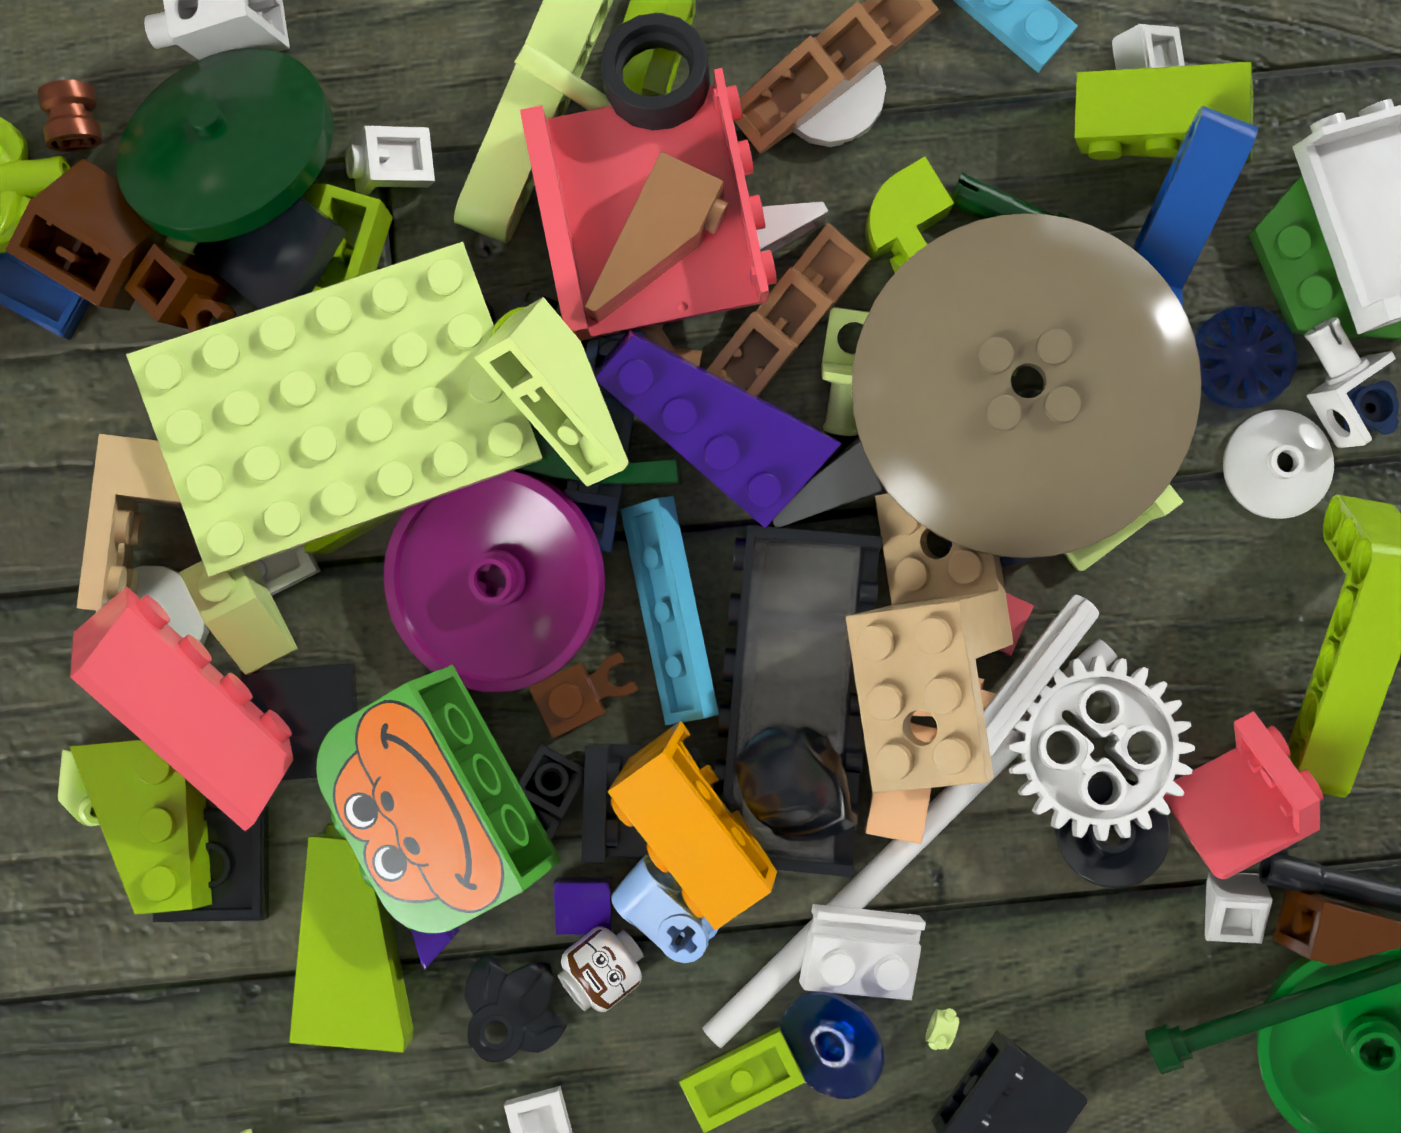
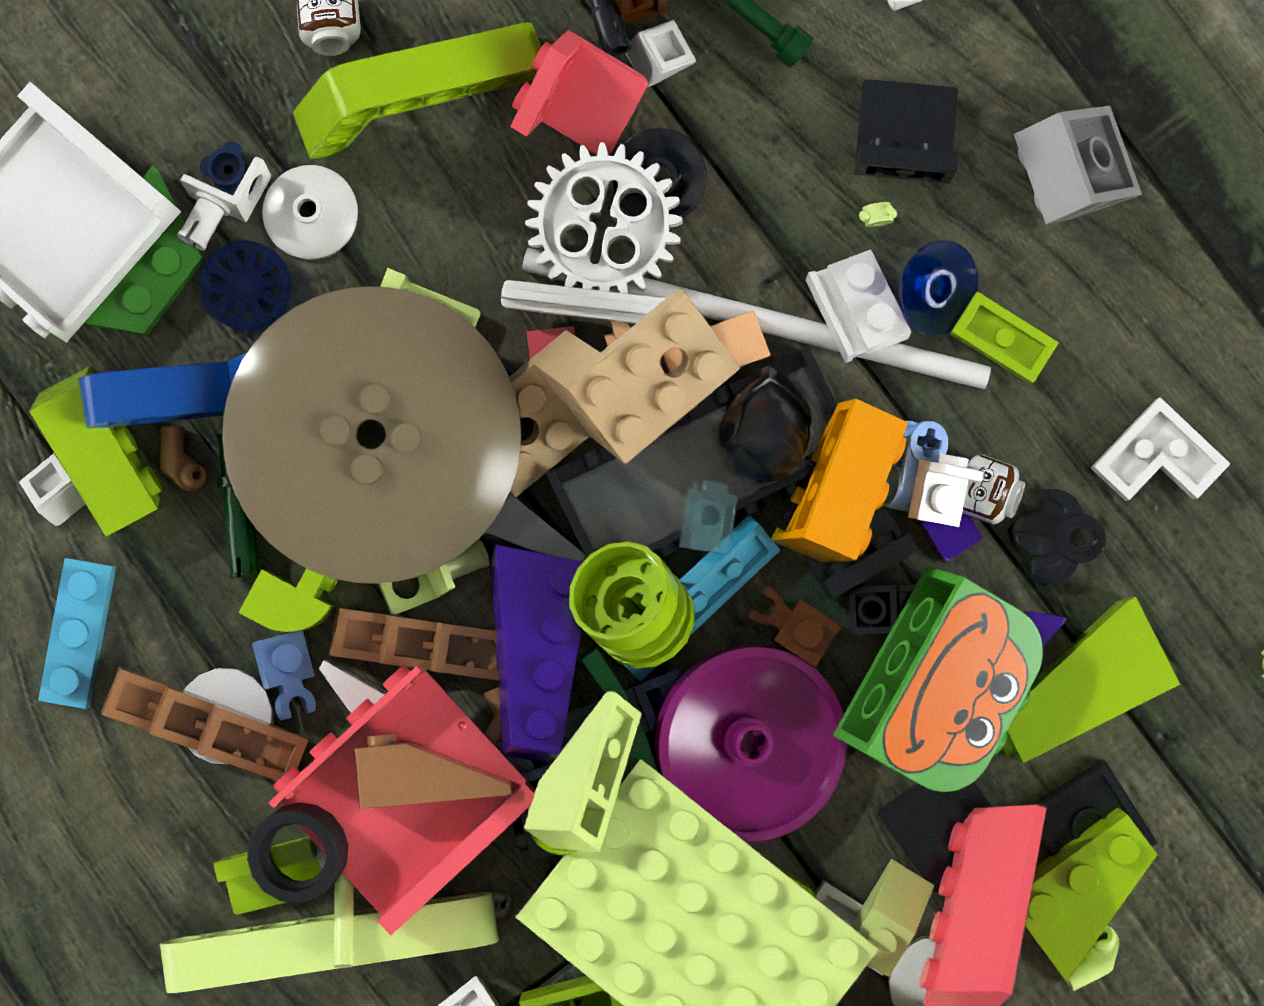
camera: 125 degrees left, 0 degrees up
none -> medium nougat arm [160,426,207,492]
none -> medium blue plate [252,631,316,720]
none -> lime wheel [569,541,695,669]
none -> clear light blue brick [678,480,738,554]
none -> white bracket [908,454,984,527]

